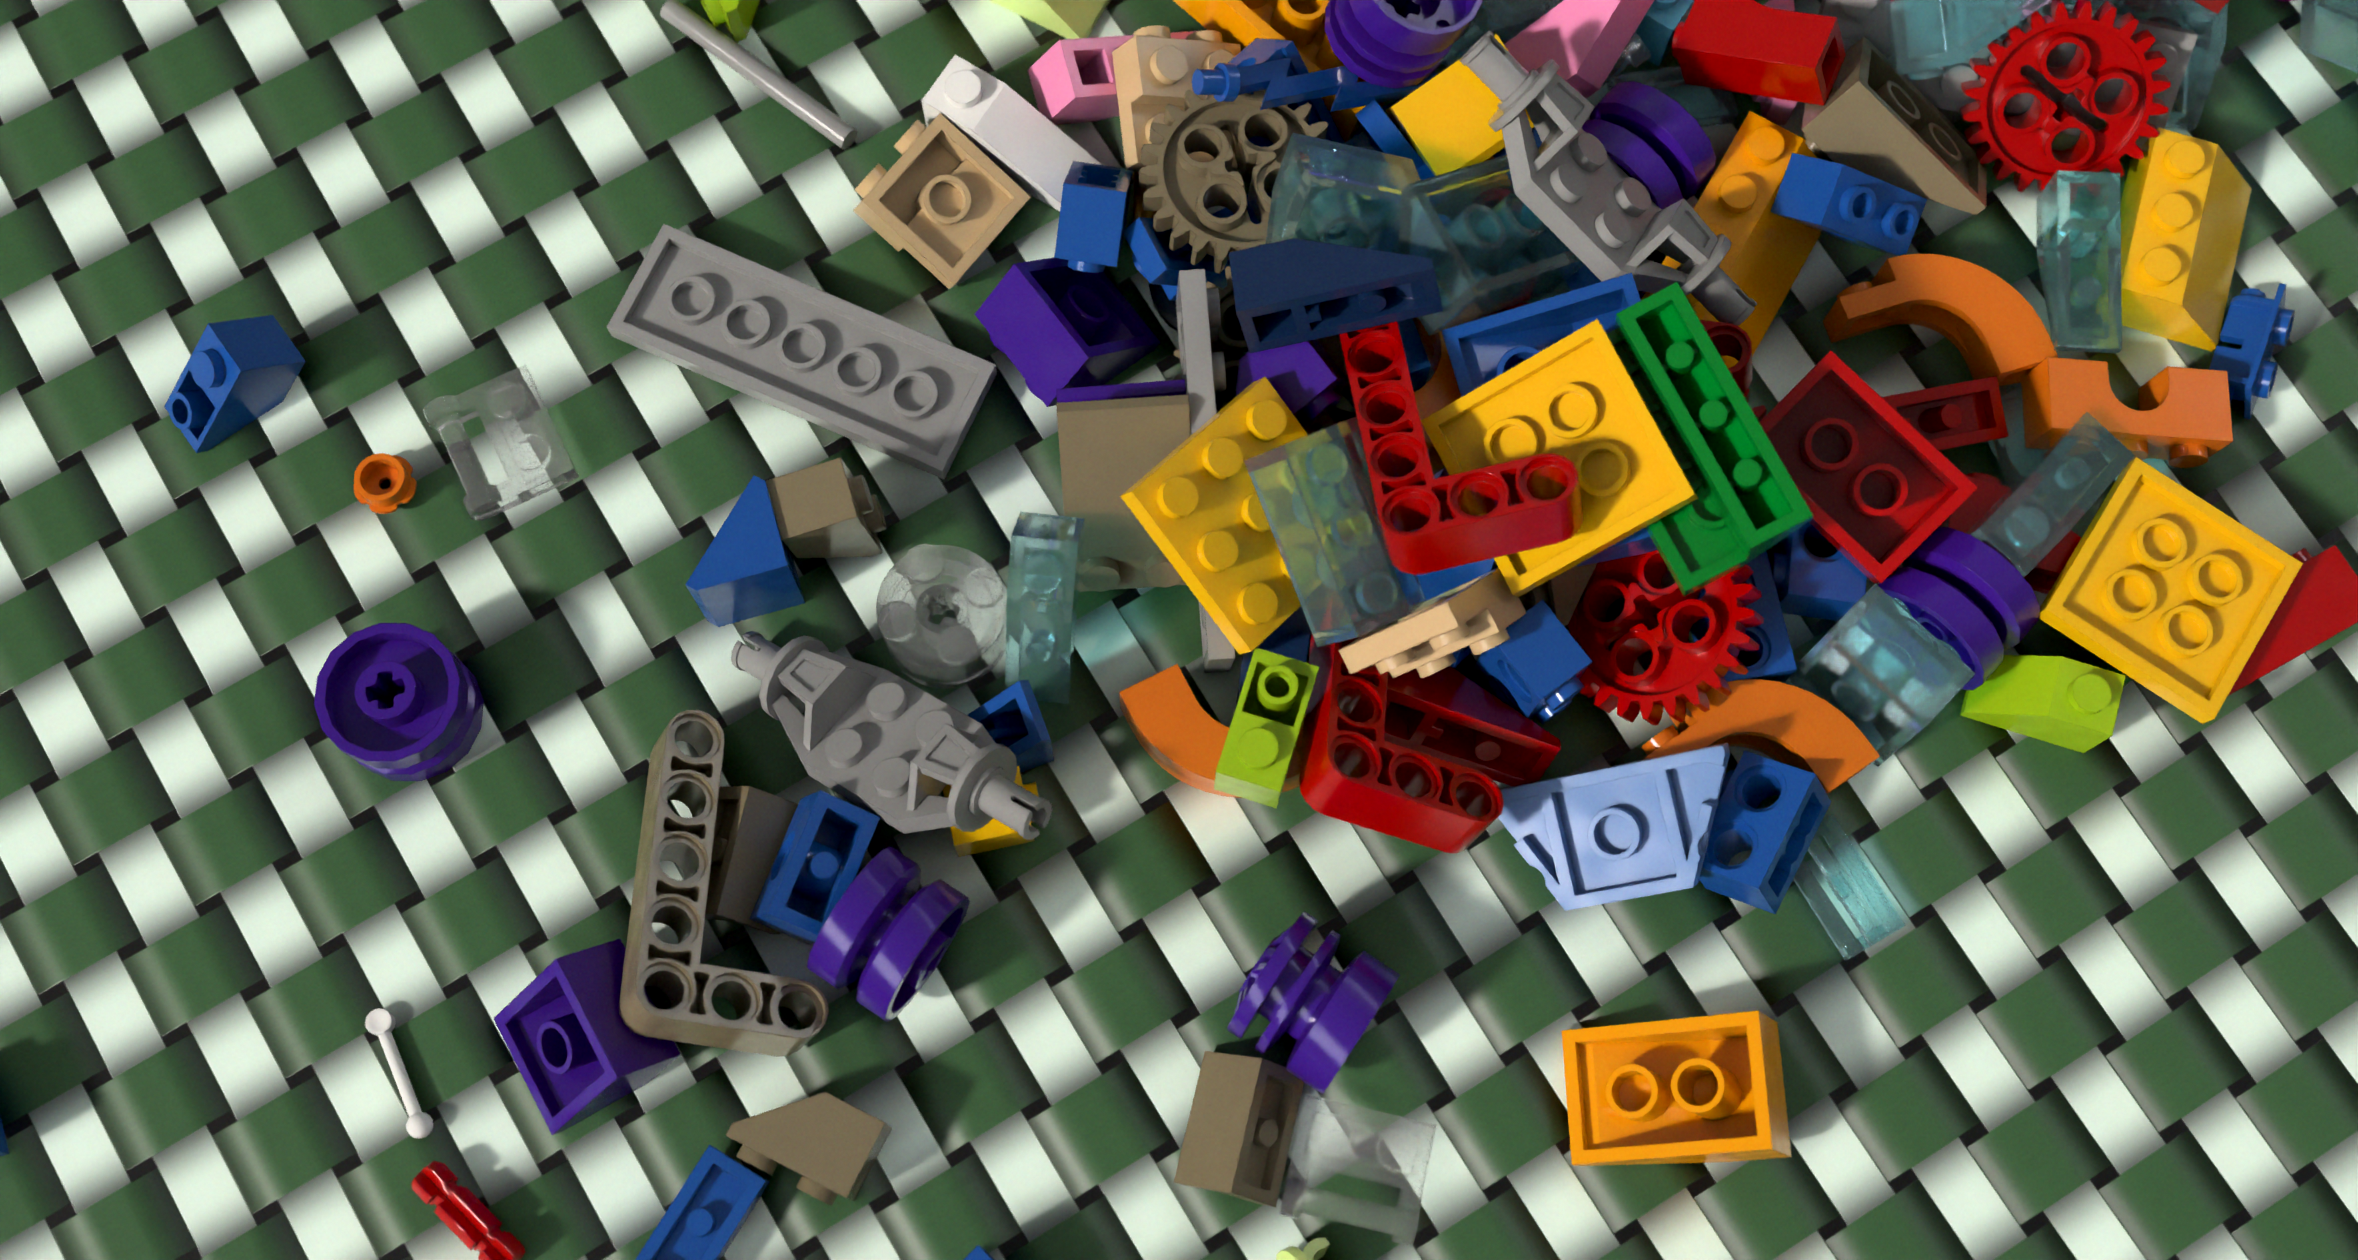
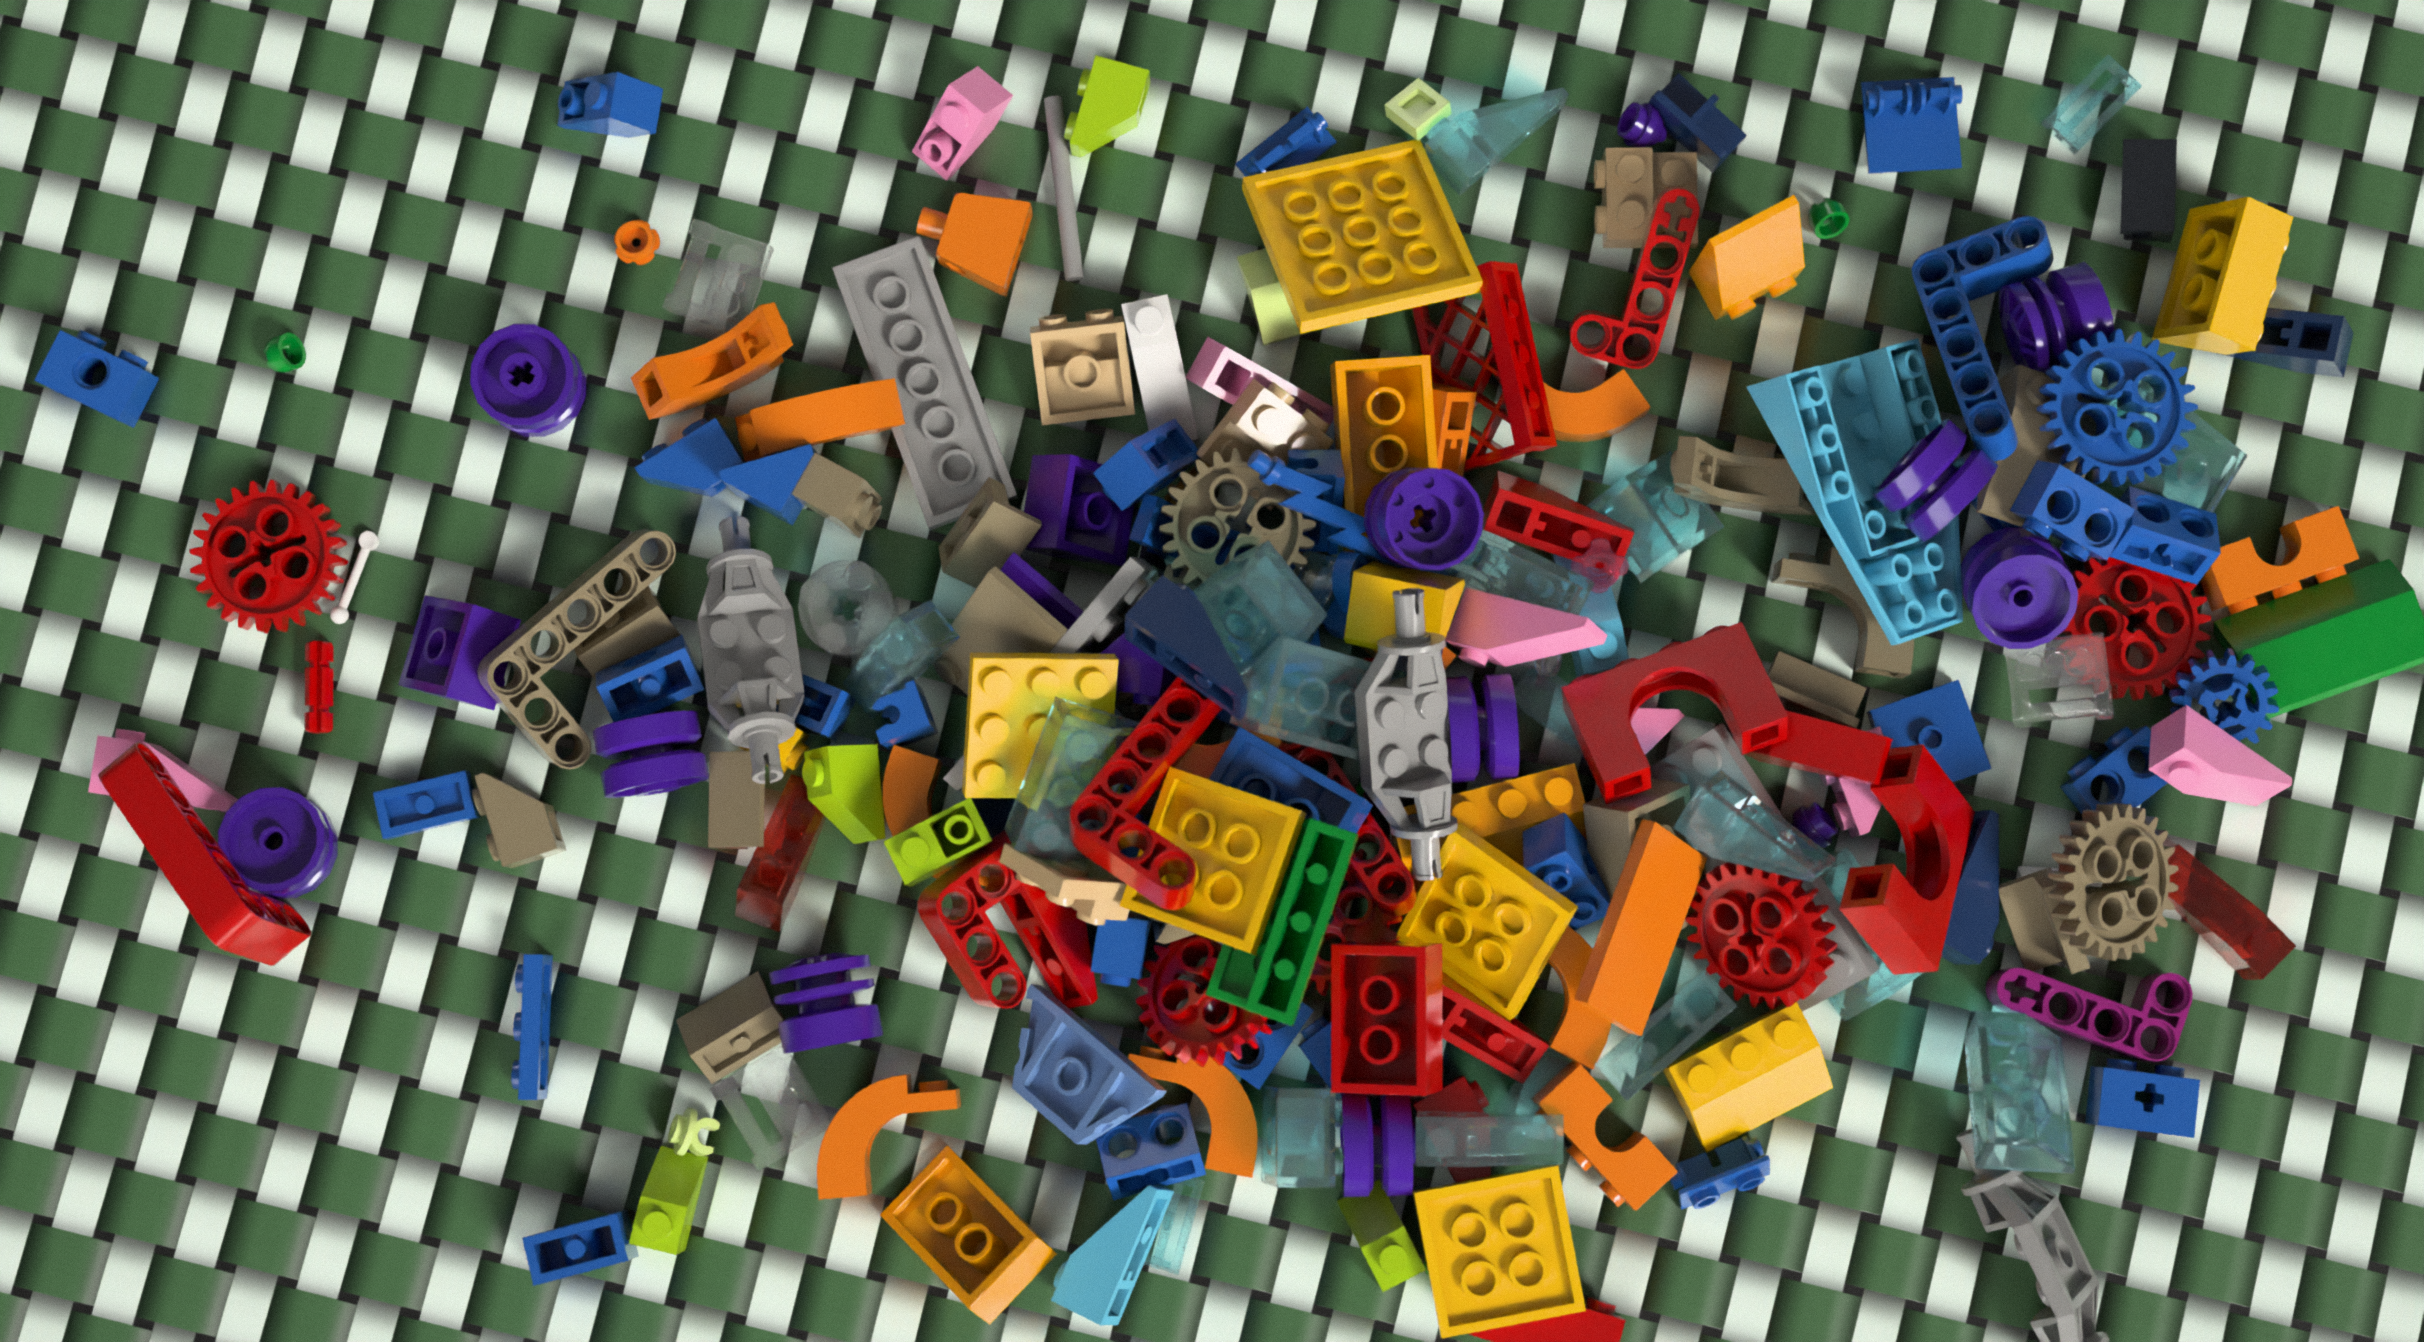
camera: 50 degrees right, 10 degrees up
none -> red gear [189,480,348,634]
none -> green hinge [263,332,306,373]
none -> orange arch [631,302,793,420]
none -> blue slope [634,418,745,497]
none -> dark tan panel [708,751,765,850]
none -> orange arch [735,378,905,463]
none -> clear red slope [735,774,826,932]
none -> lime slope [802,744,886,844]
none -> orange arch [817,1073,961,1200]
none -> blue hinge [873,680,939,751]
none -> bright pink slope [912,66,1013,181]
none -> orange torso [916,193,1033,297]
none -> dark tan panel [938,477,1042,589]
none -> medium azure slope [1051,1185,1174,1325]
none -> yellow plate [1397,823,1578,1021]
none -> orange tile [1574,819,1707,1037]

